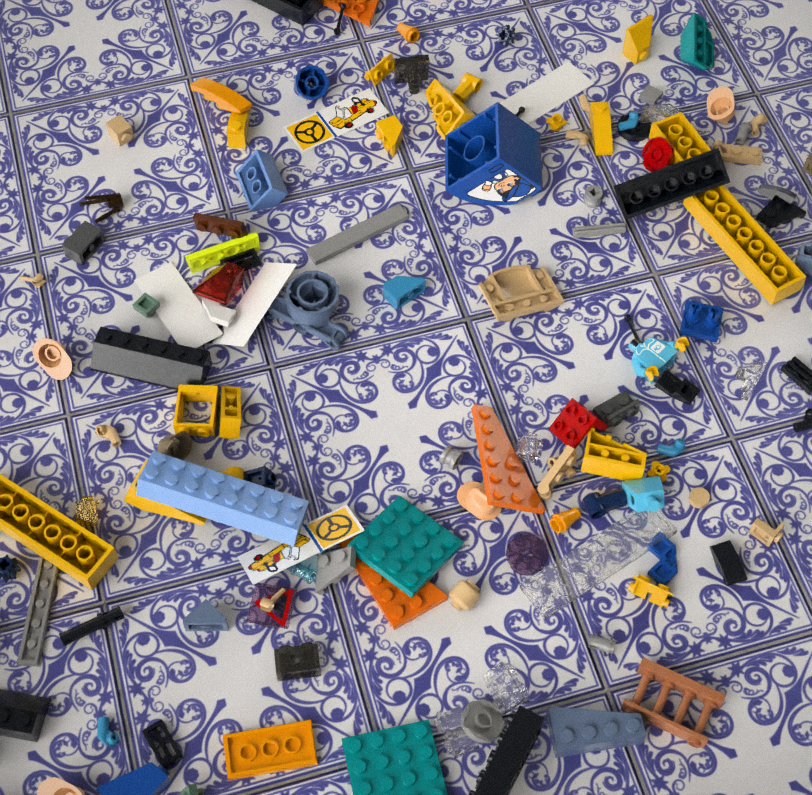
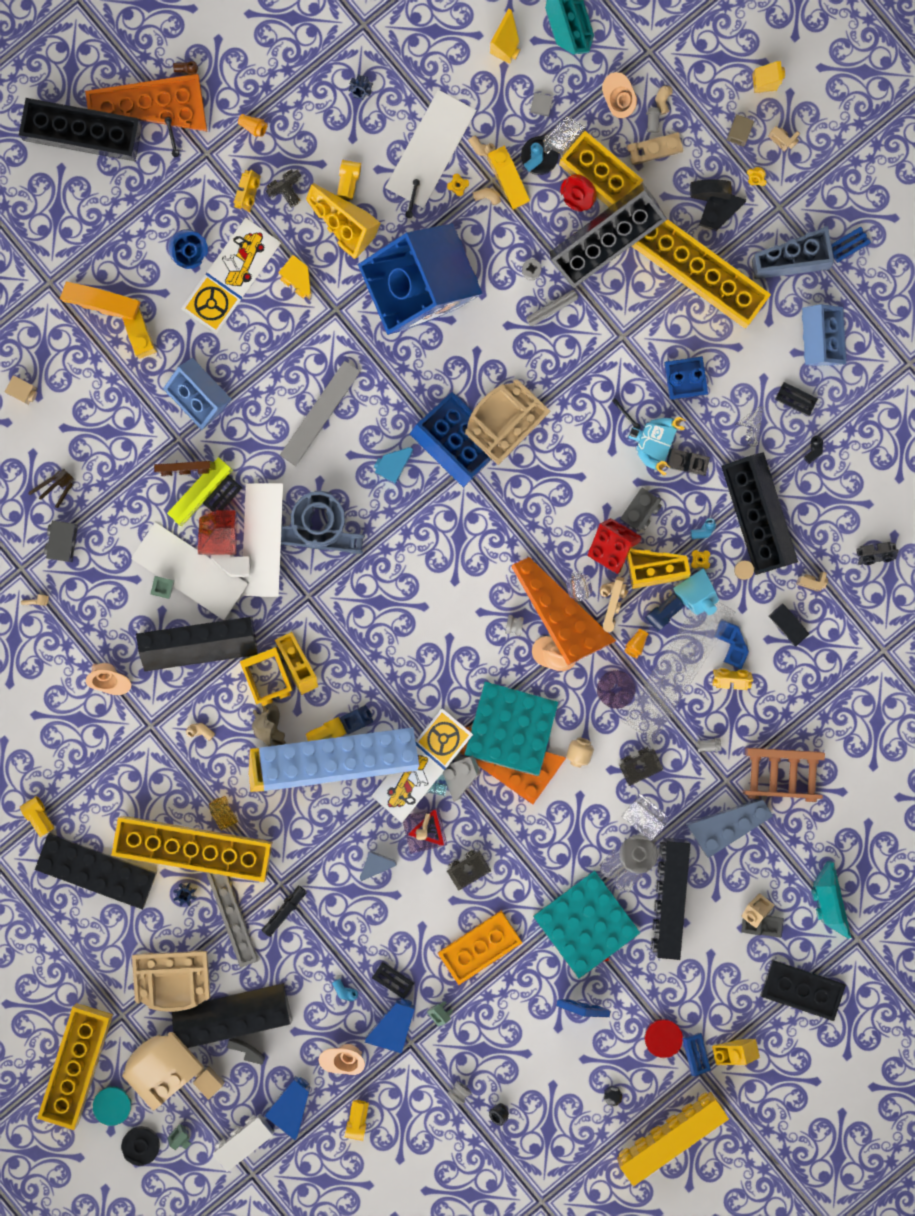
camera: 20 degrees left, 30 degrees up
none -> blue slope [410,392,492,488]
none -> clear smoke brick [618,747,664,786]
none -> black slope [721,452,798,575]

